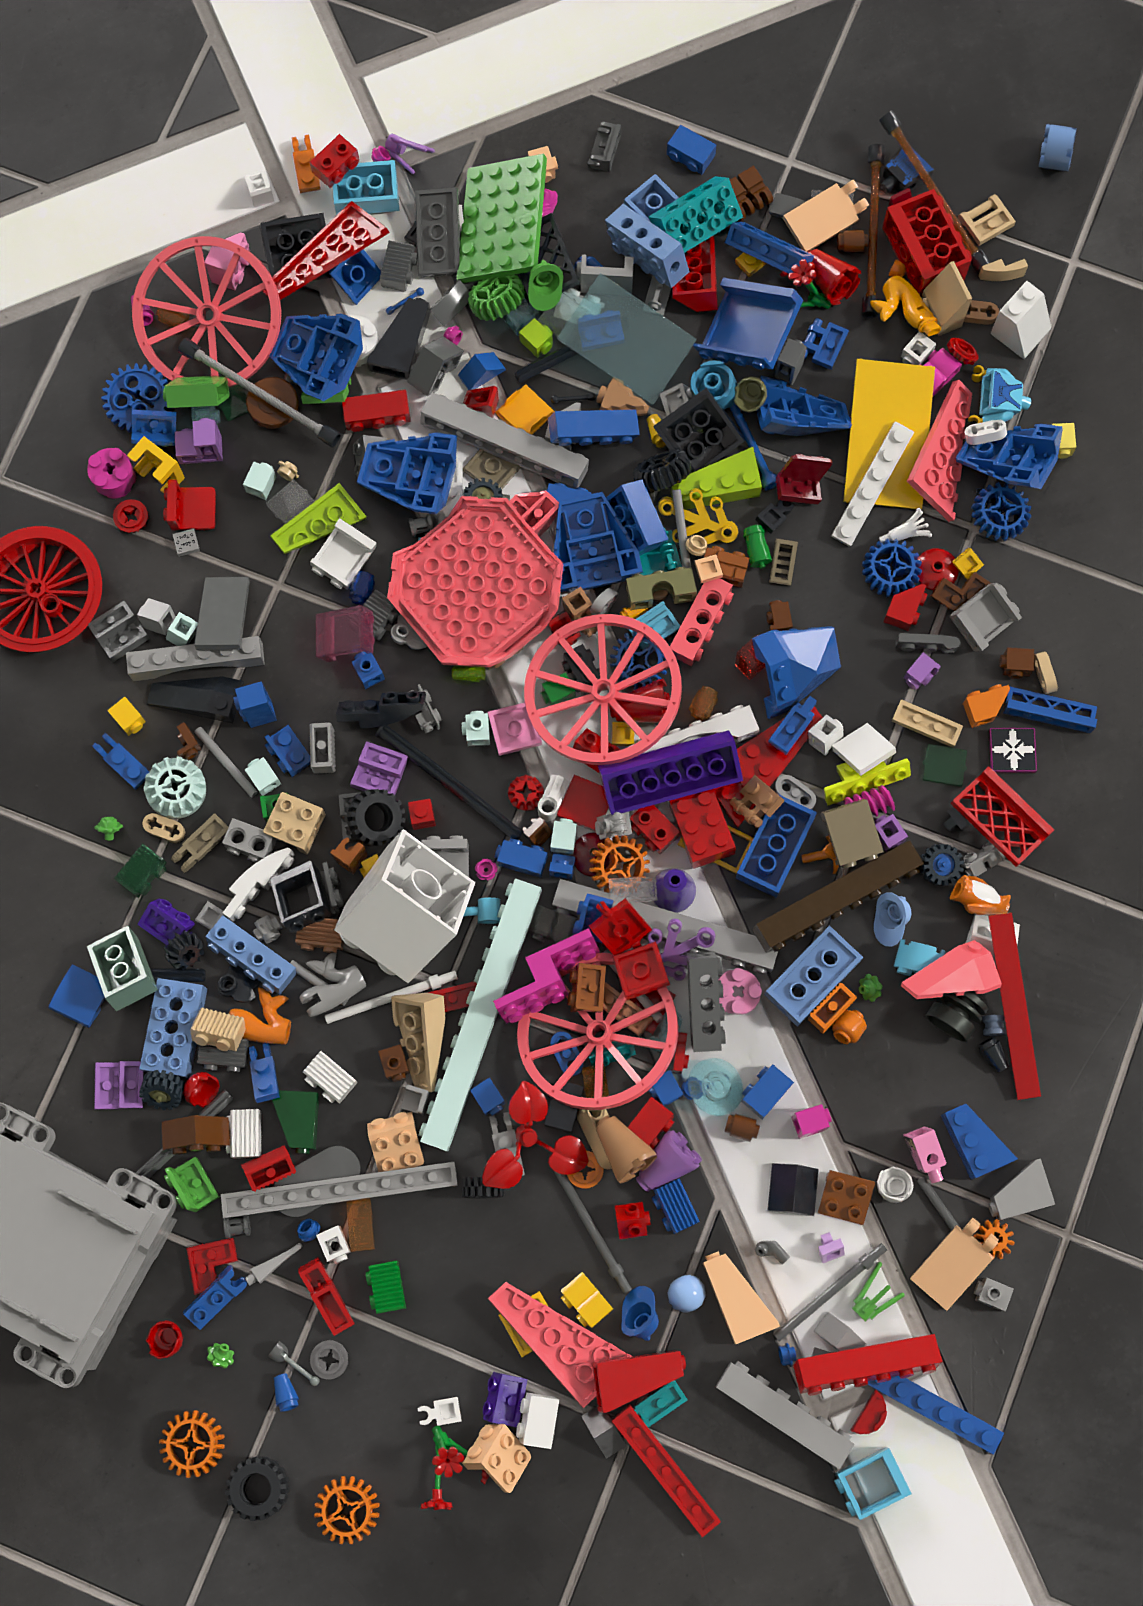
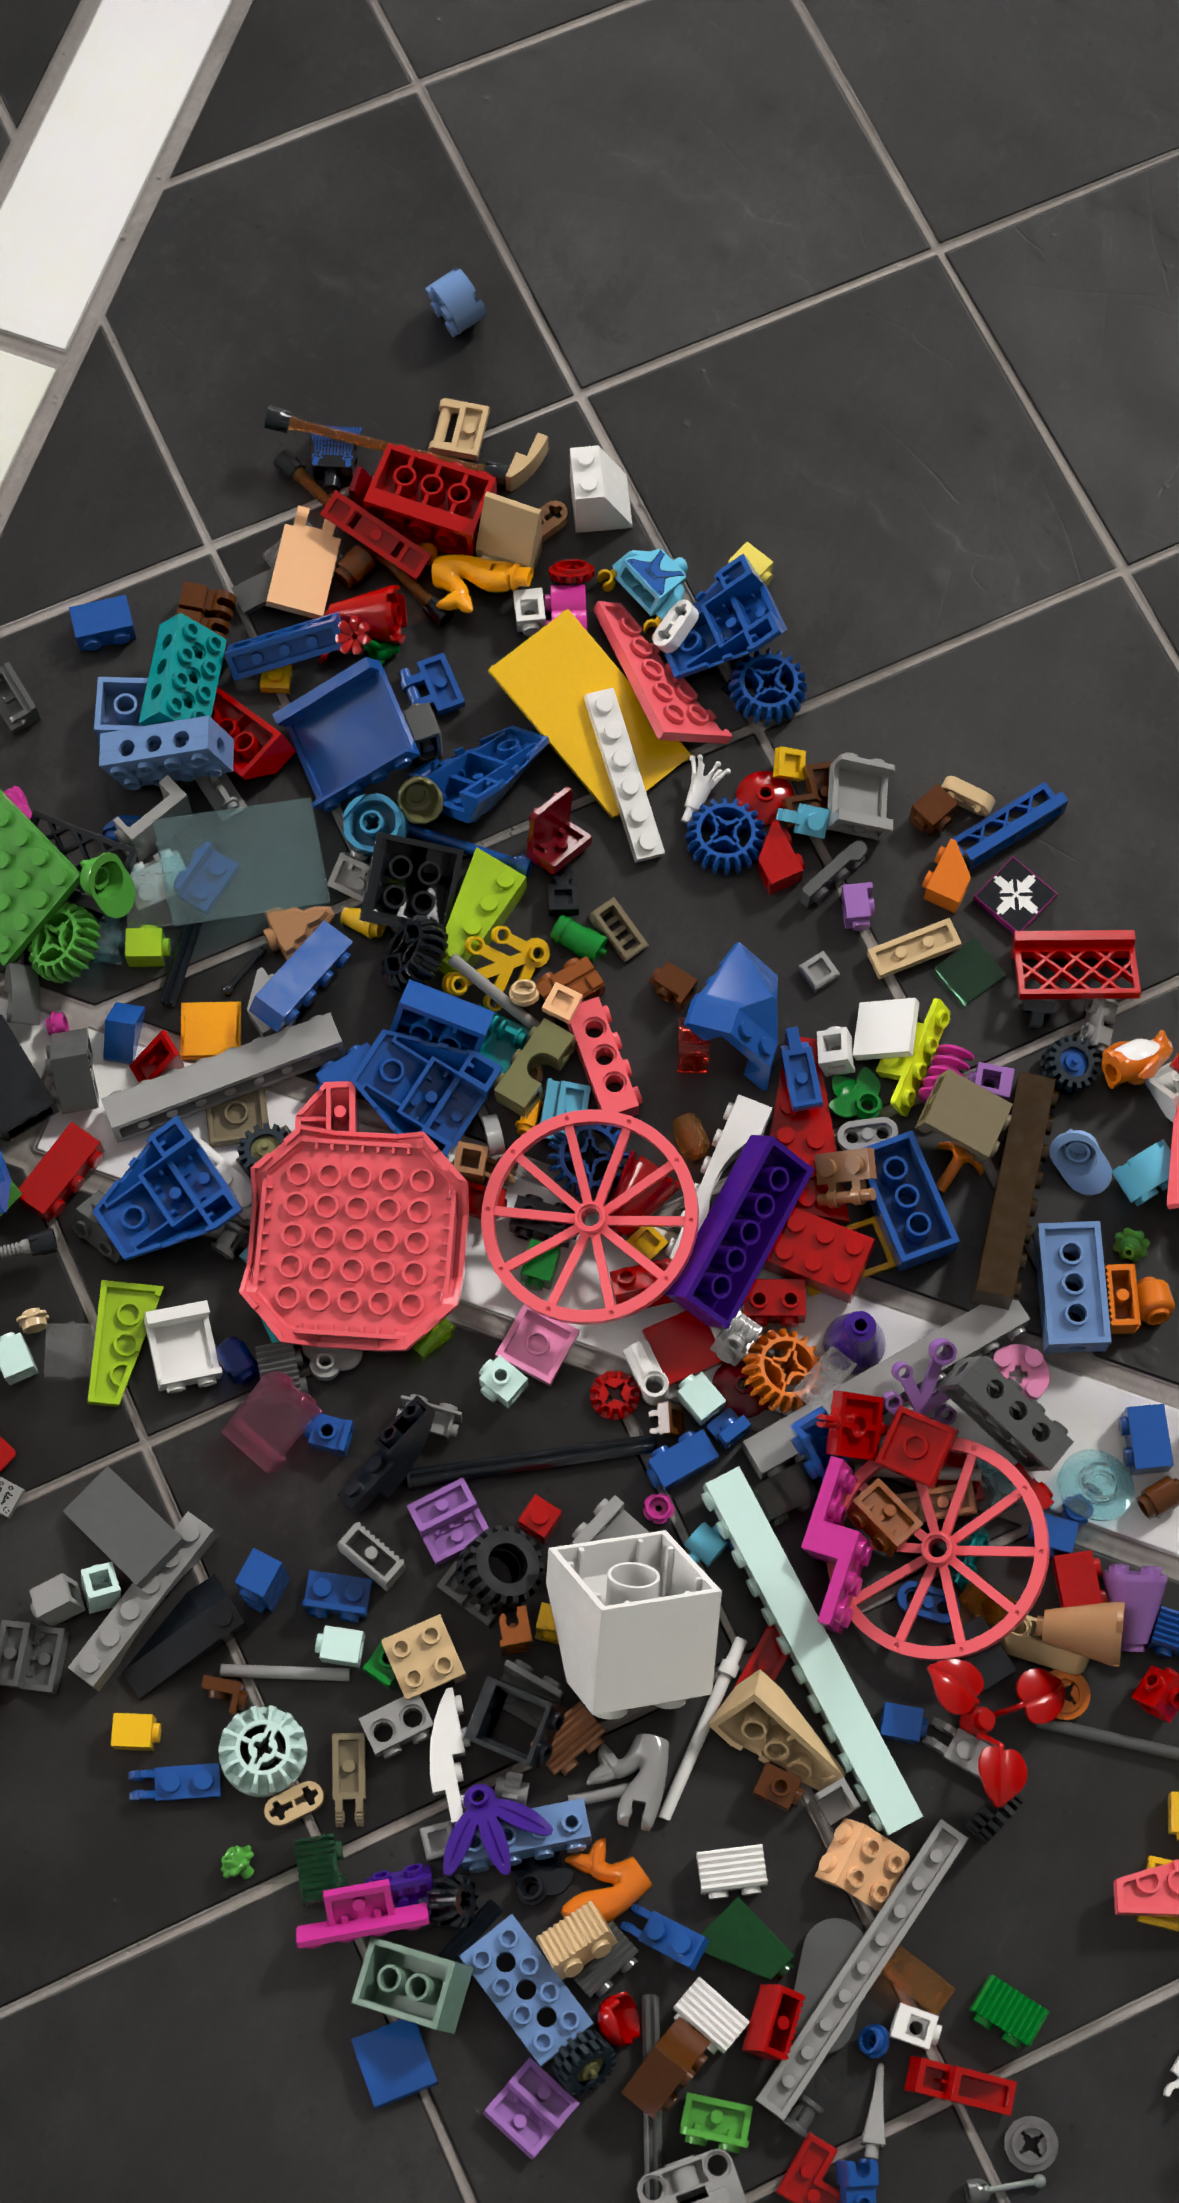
camera: 50 degrees left, 5 degrees down
none -> dark pink bracket [296,1879,429,1949]
none -> red hinge [320,490,432,580]
none -> dark purple plant [443,1784,553,1876]
none -> medium azure plate [776,803,831,839]
none -> light grey tile [798,951,840,993]
none -> green plate [828,1067,882,1120]

